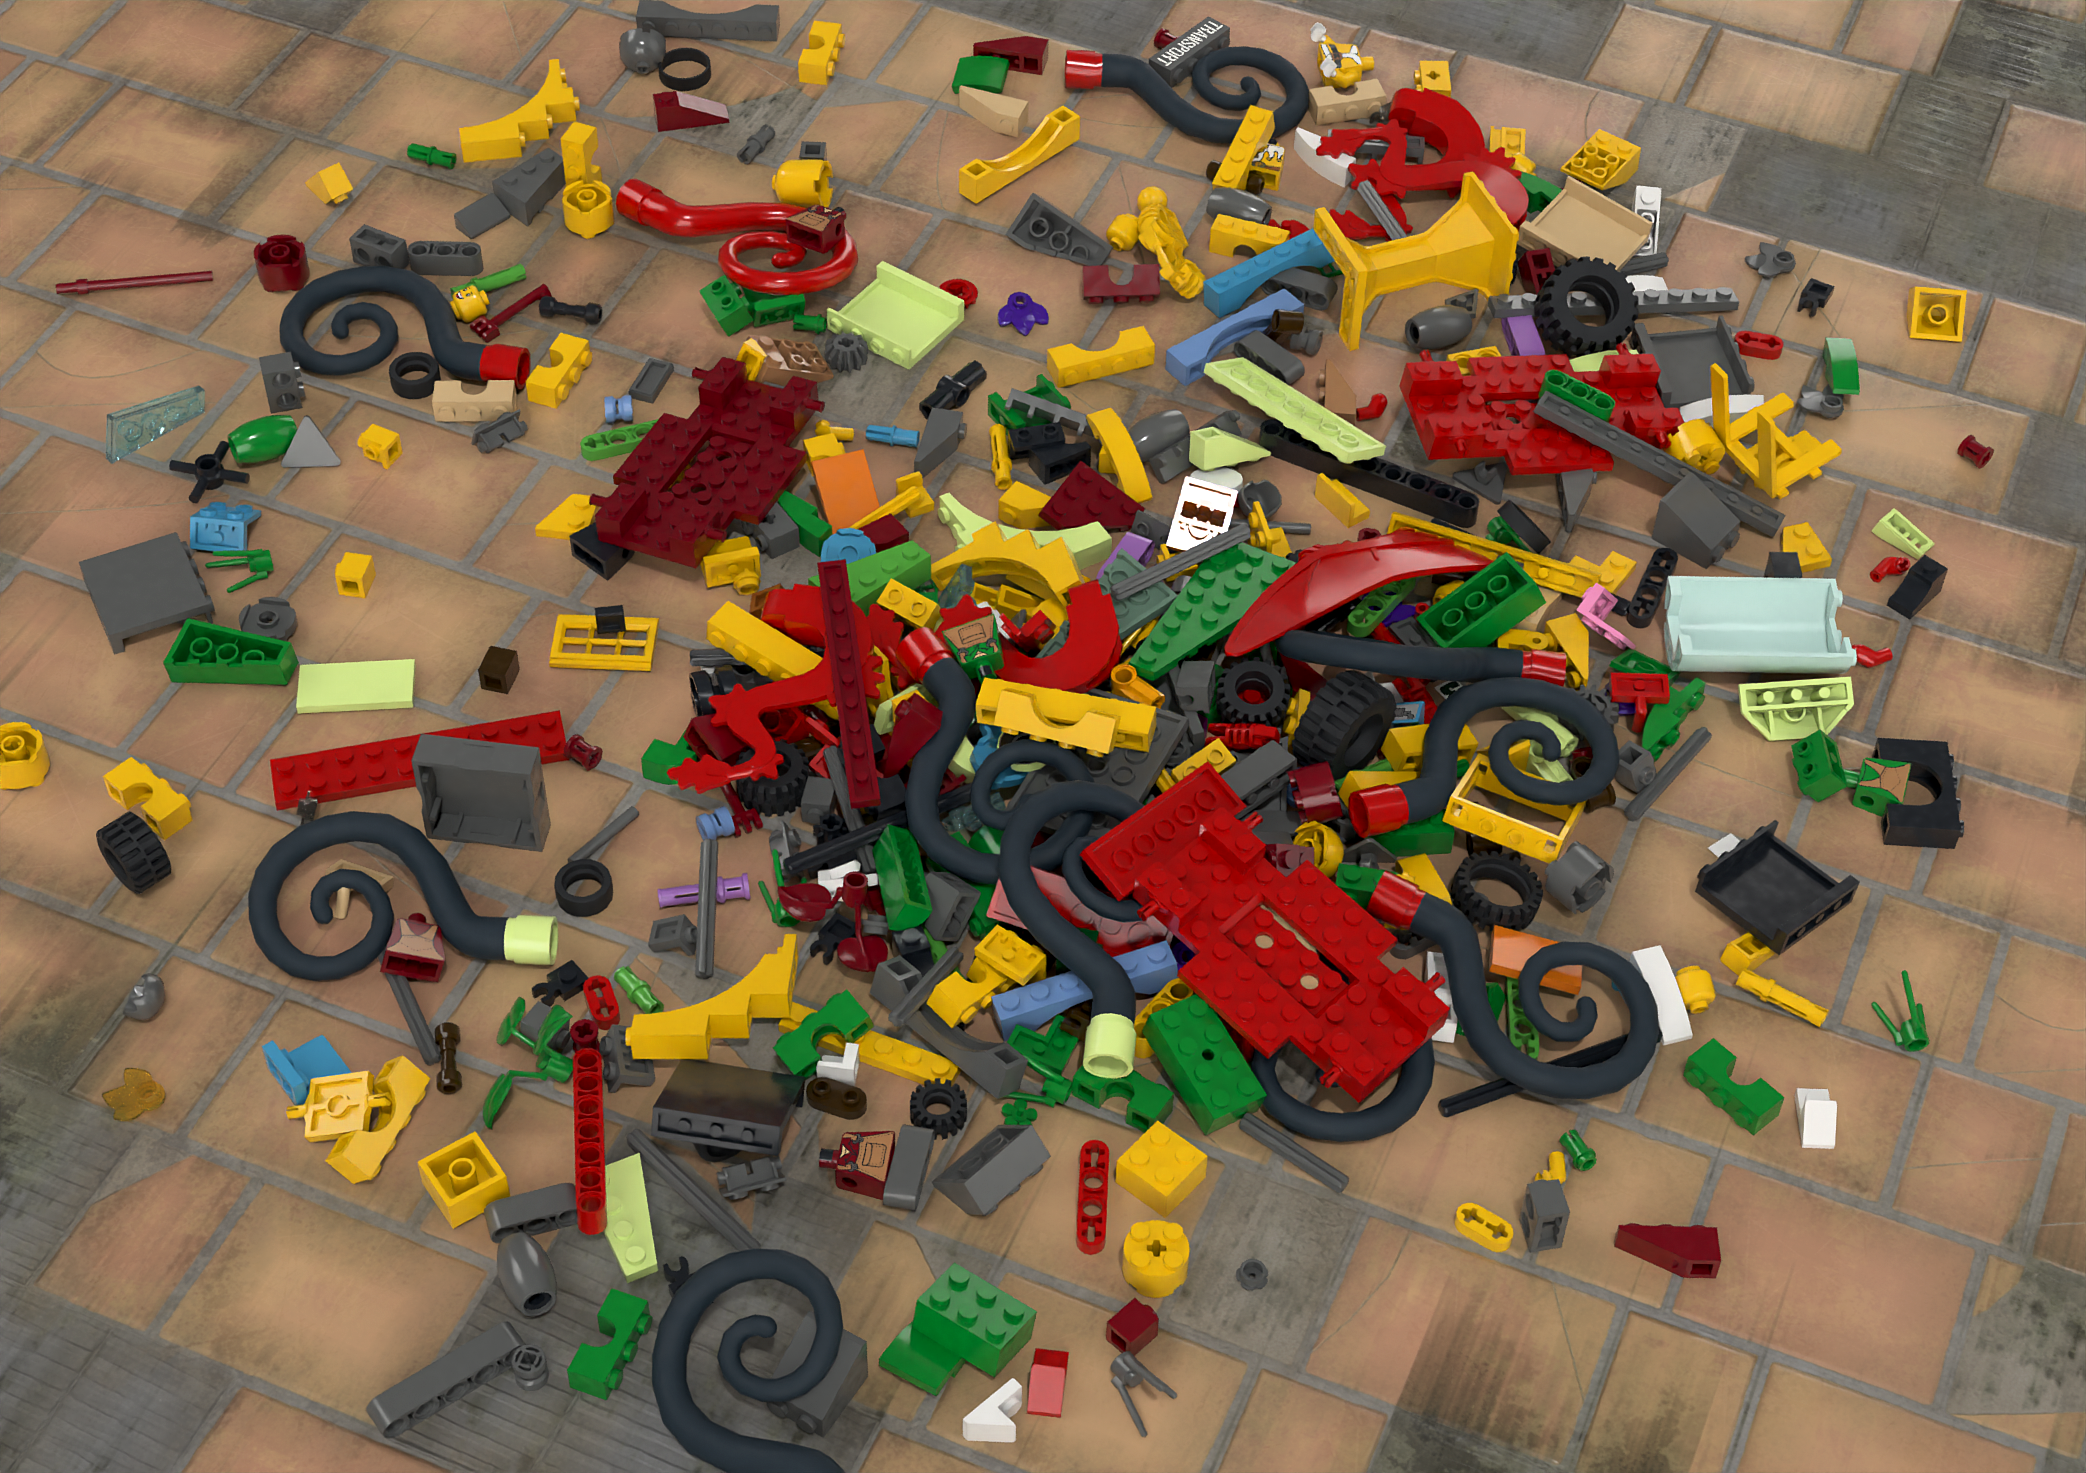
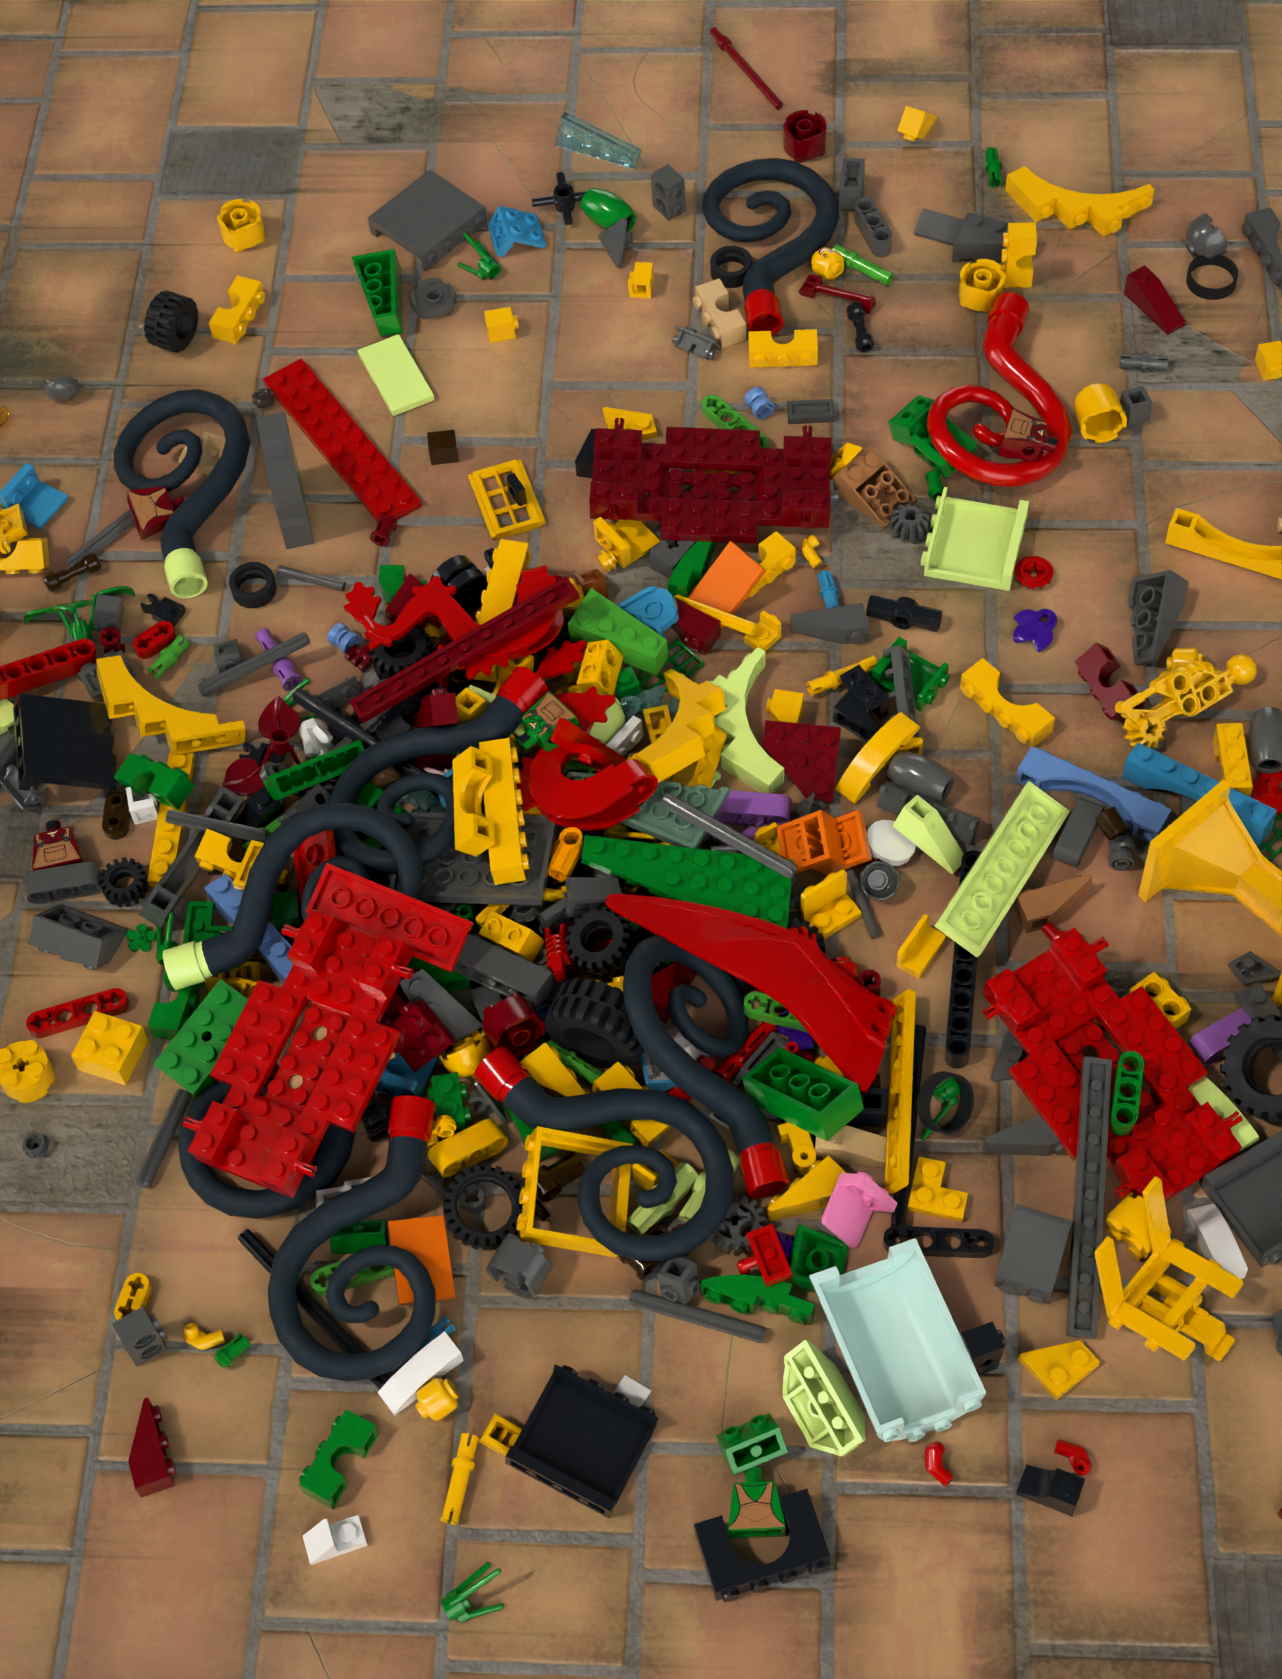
camera: 75 degrees right, 10 degrees up
dark grey piece [1405,305,1472,349] -> none
yellowish green slope [1871,508,1935,560] -> none

